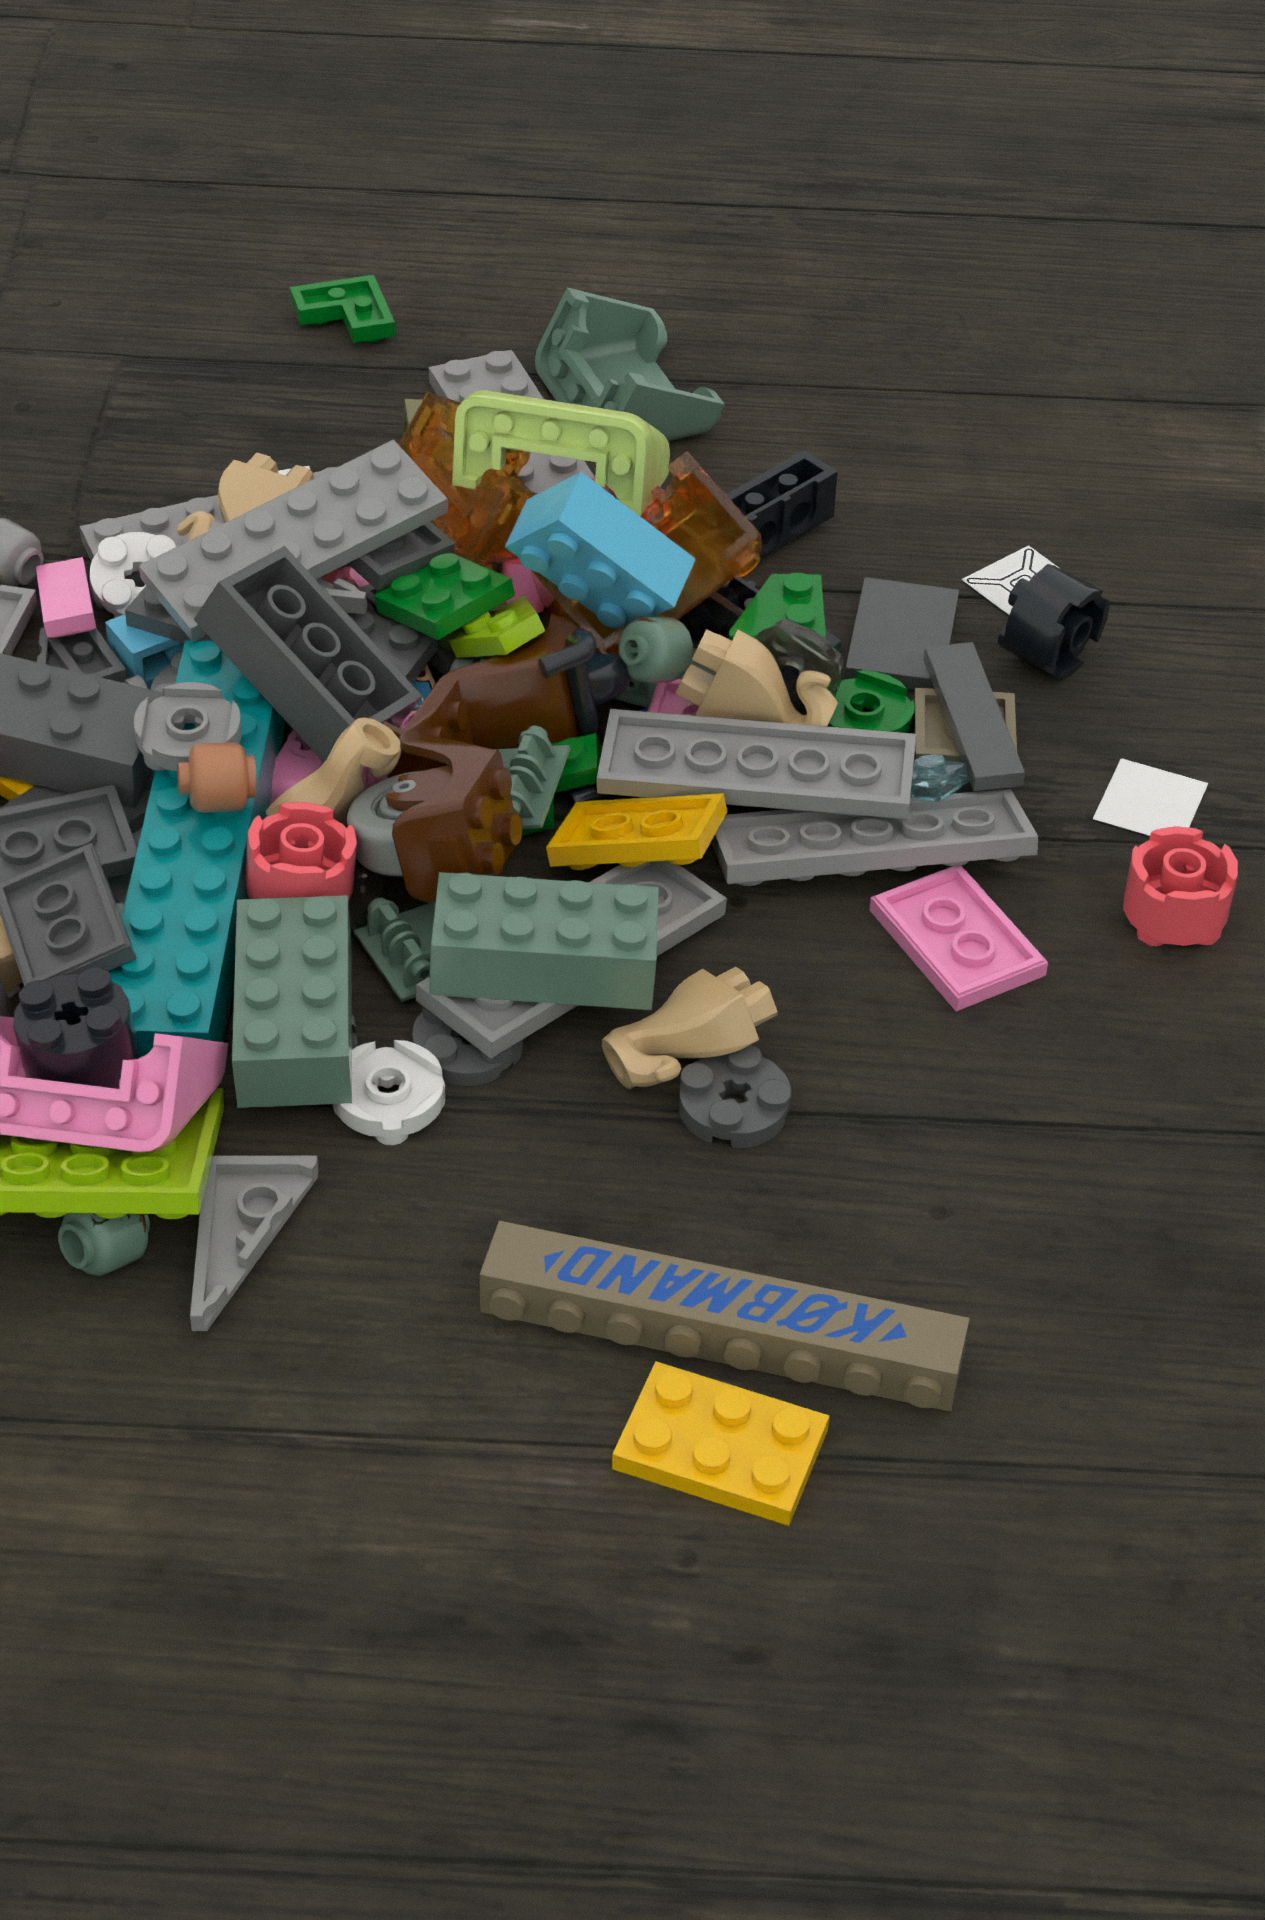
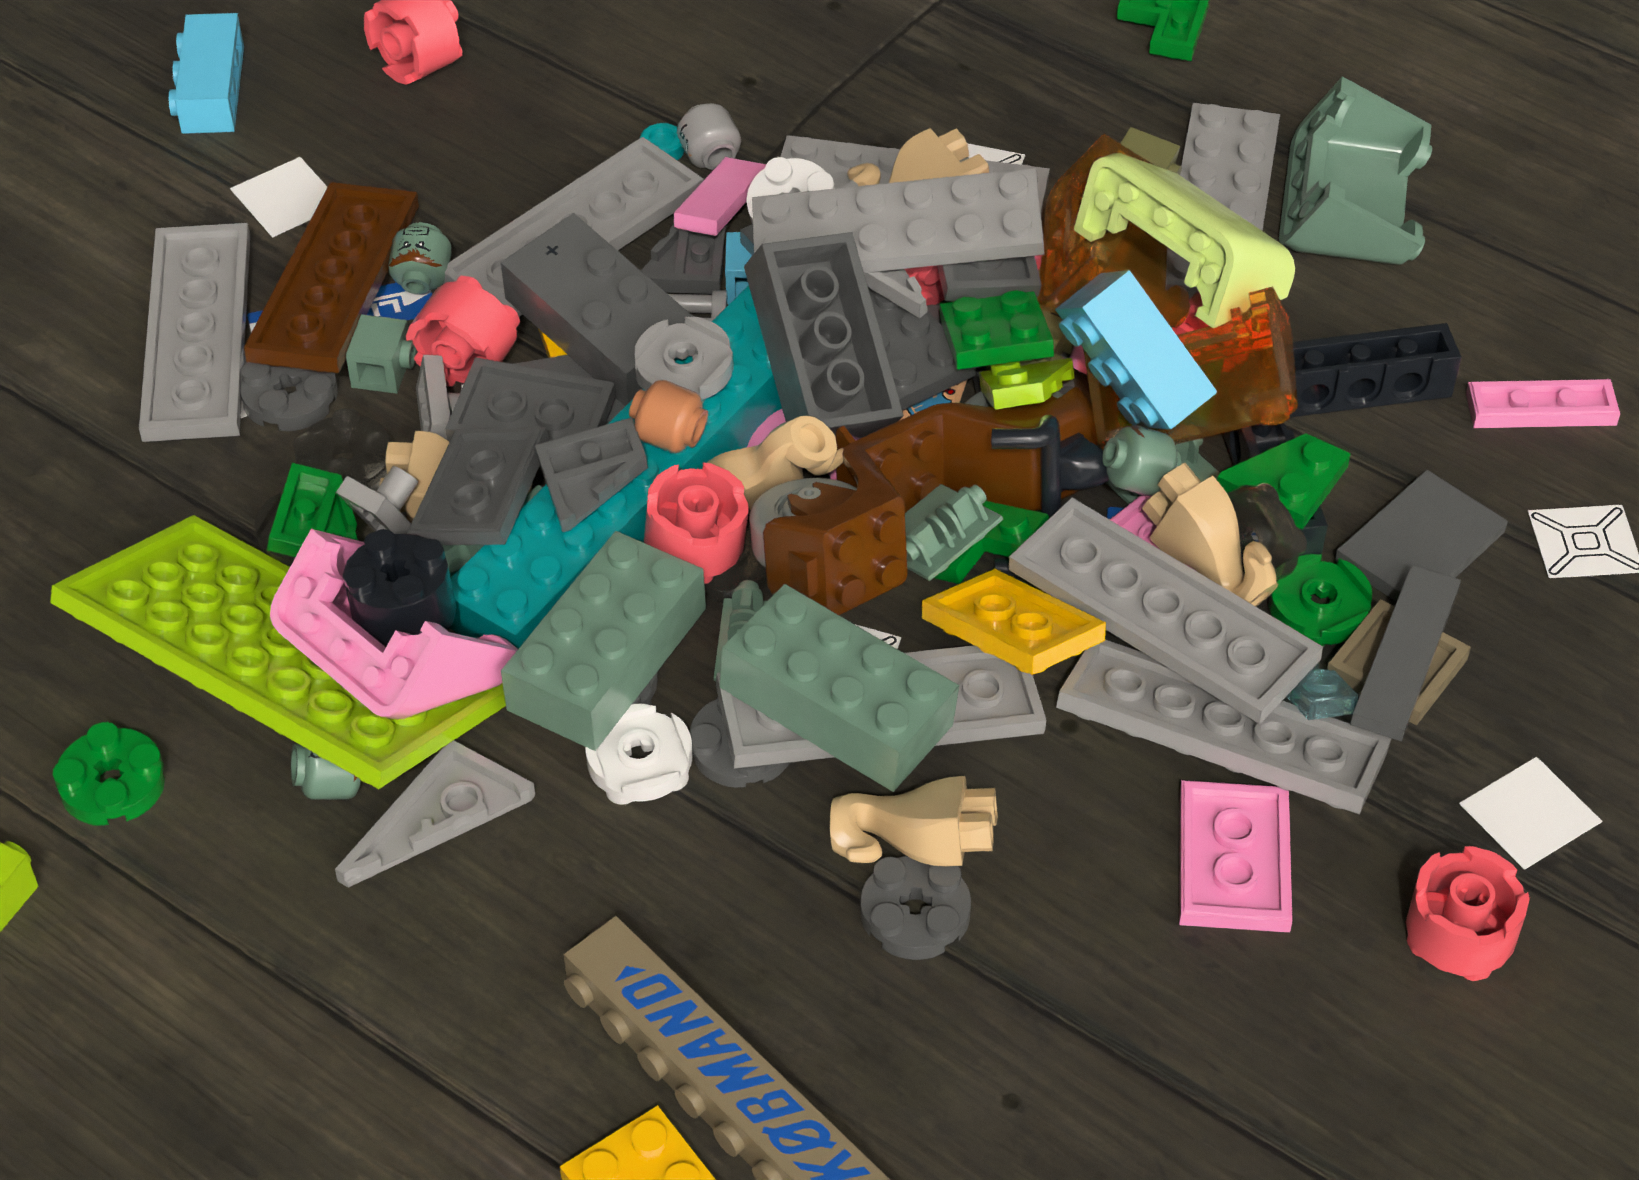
camera: 35 degrees right, 5 degrees up
black brick [998,564,1110,679] -> none
none -> dark grey wing [535,417,648,532]
none -> bright pink tile [1466,379,1620,428]

